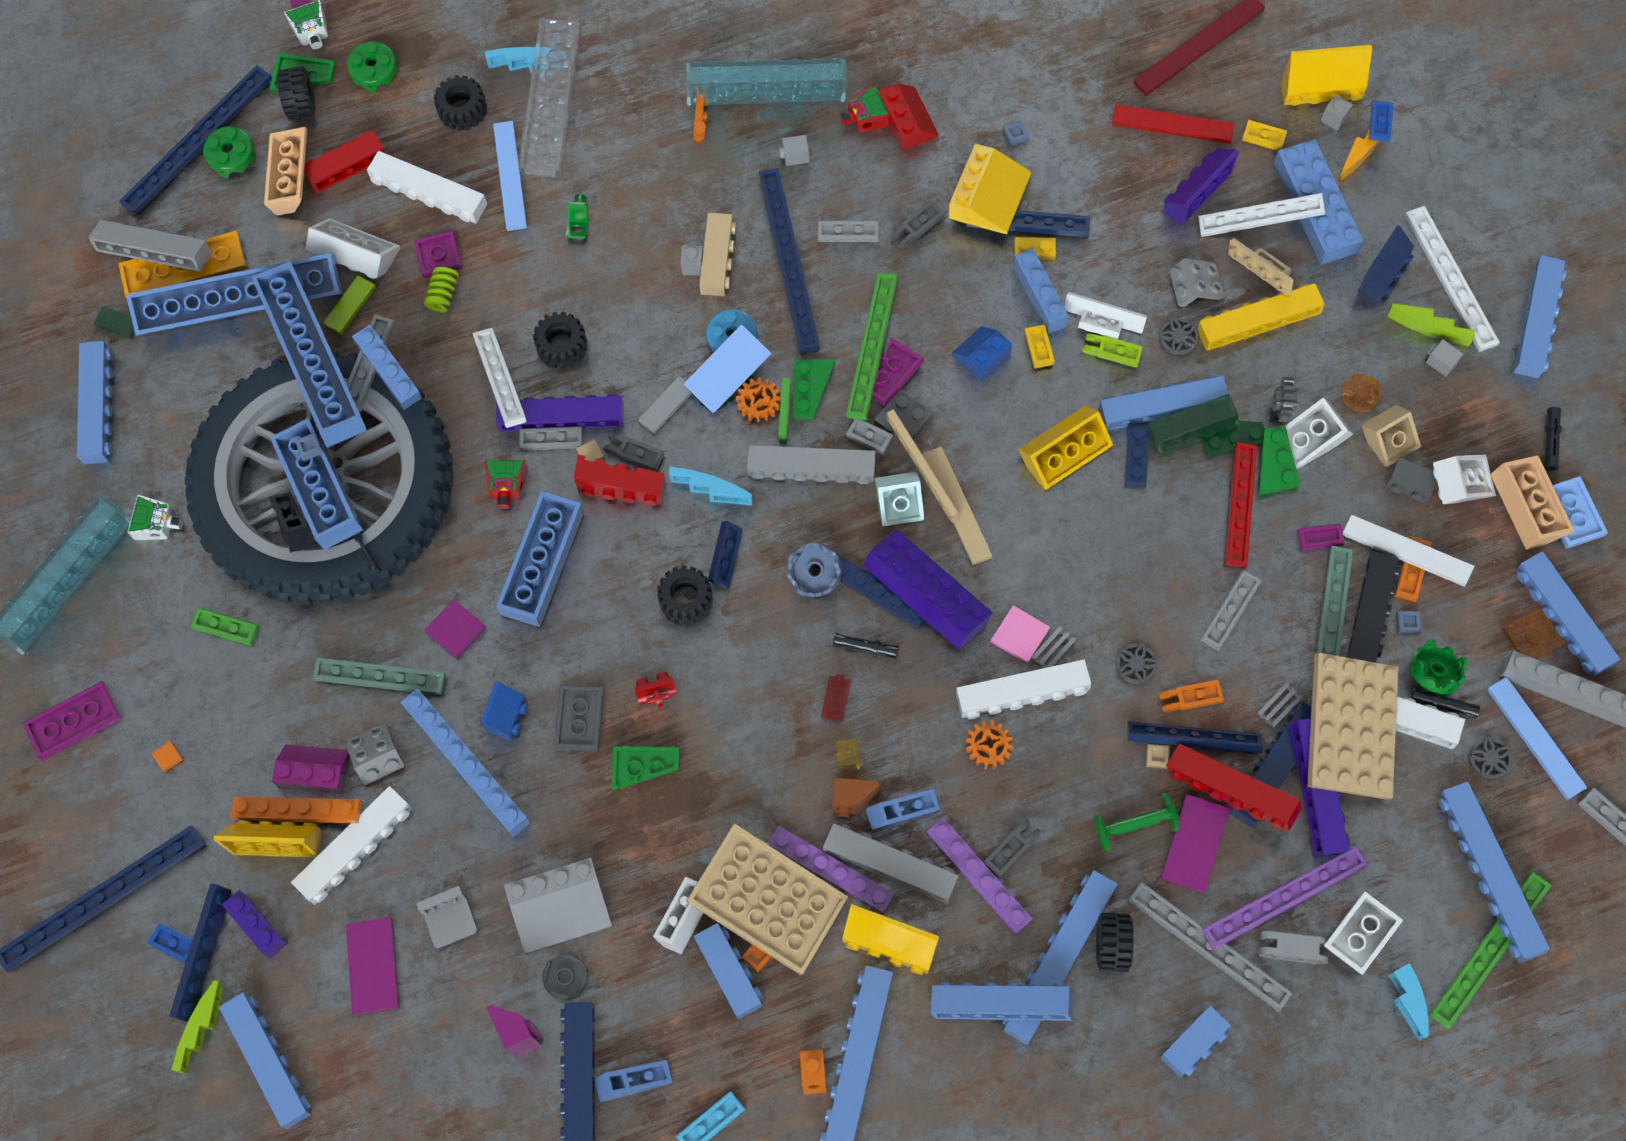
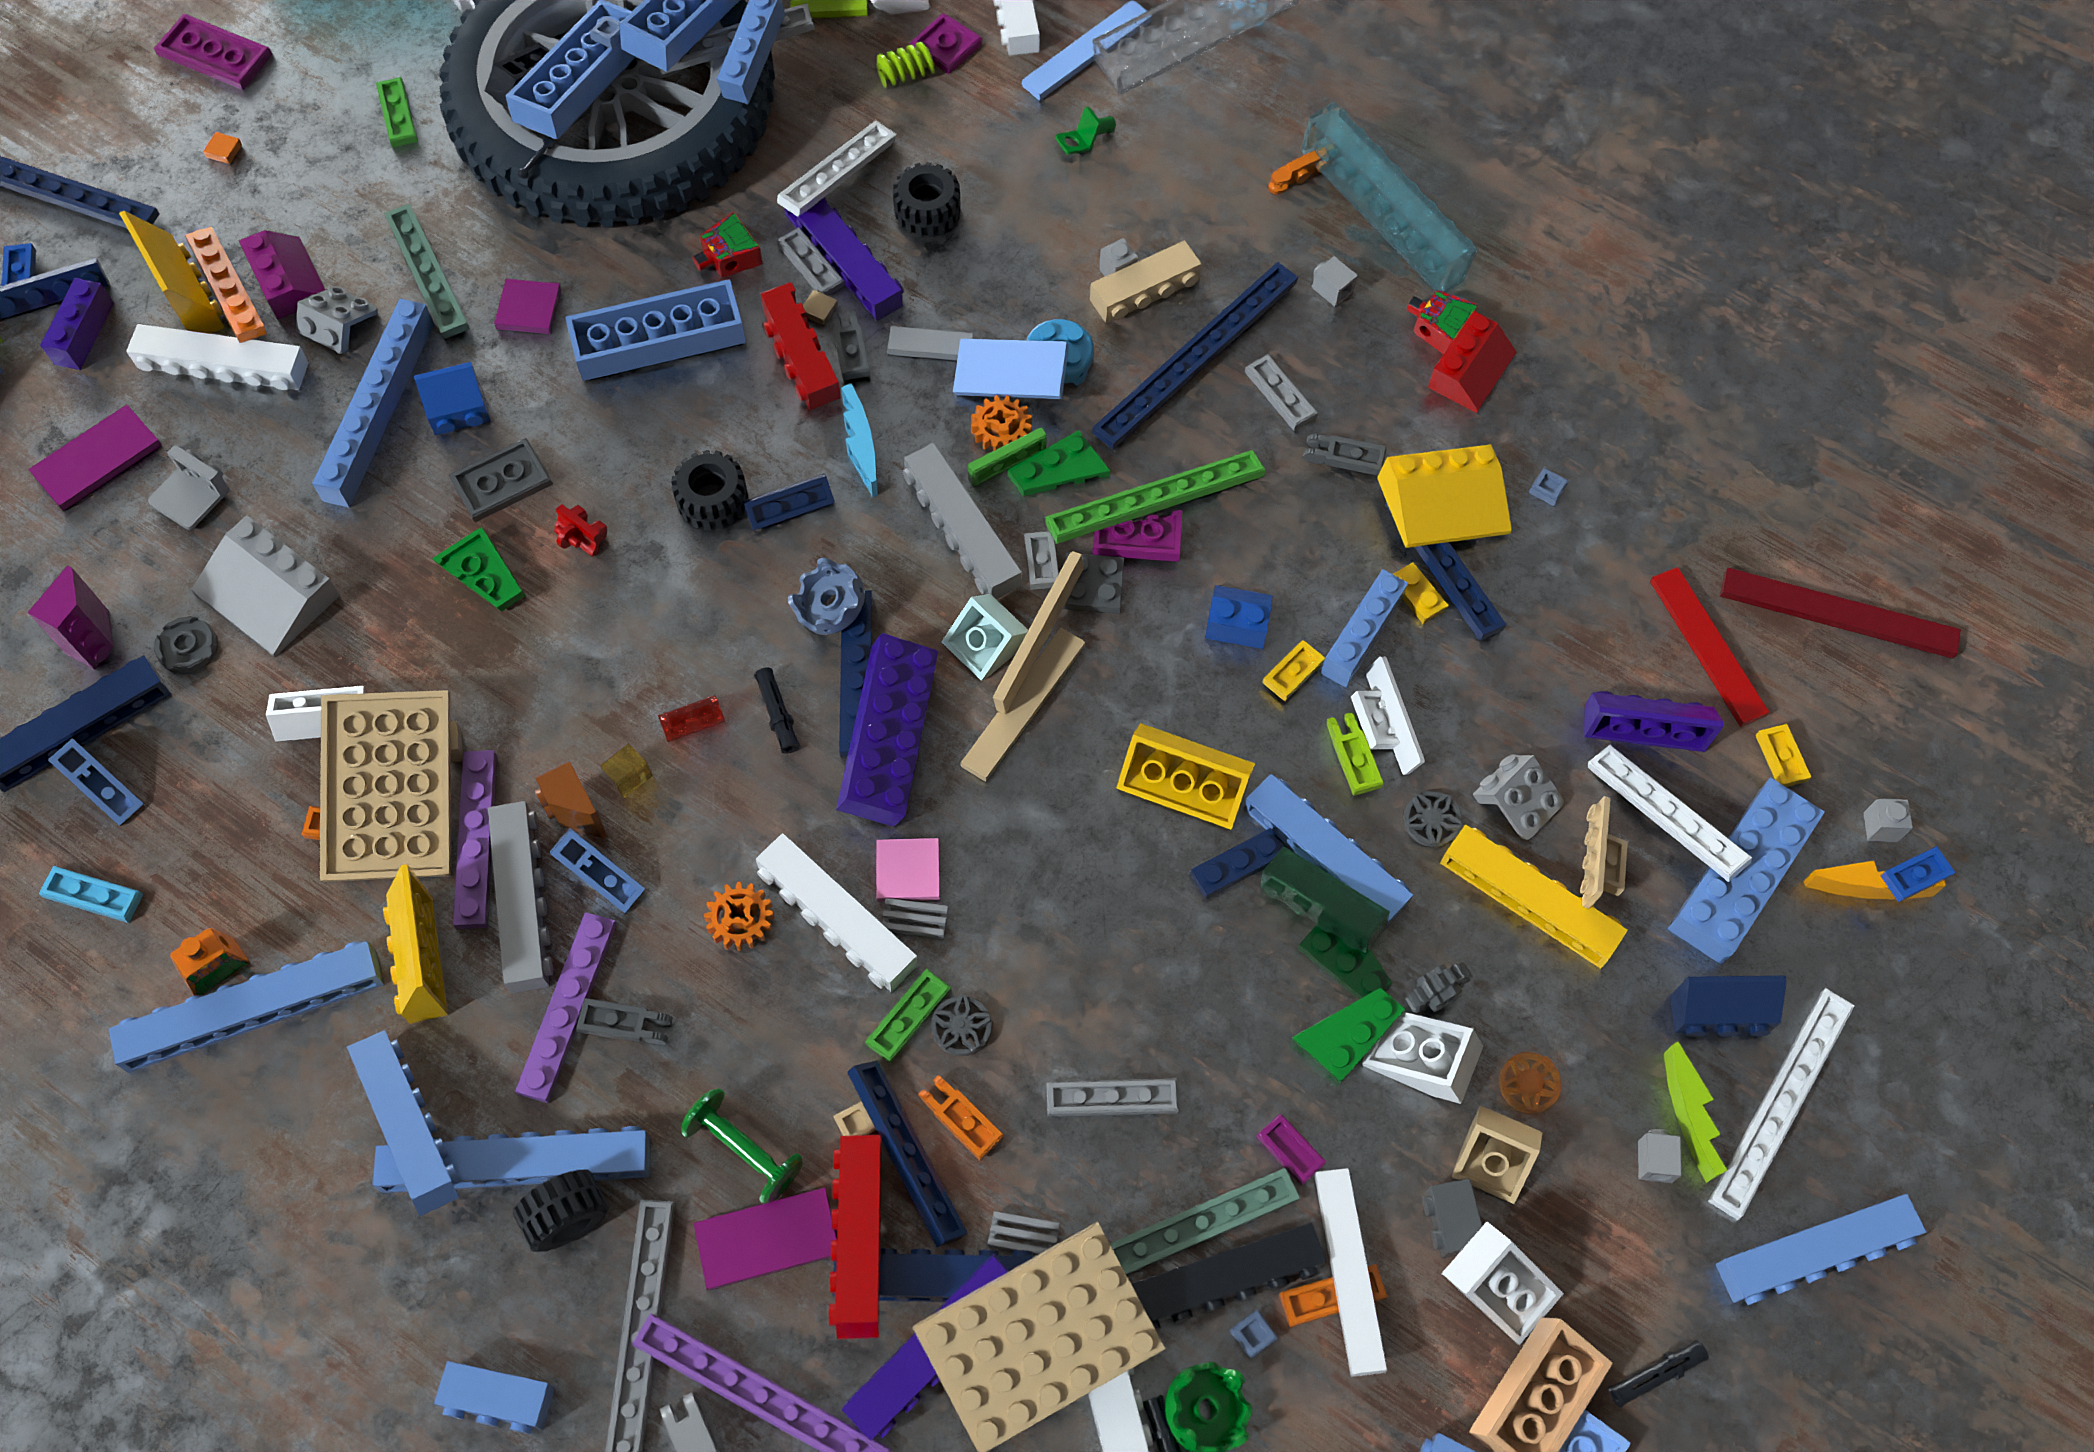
camera: 50 degrees right, 5 degrees down
medium blue brick [694,923,764,1020] -> none
red tile [1224,442,1257,568] -> none
yellow slope [1280,45,1372,106] -> none
none -> bright green tile [865,968,952,1064]

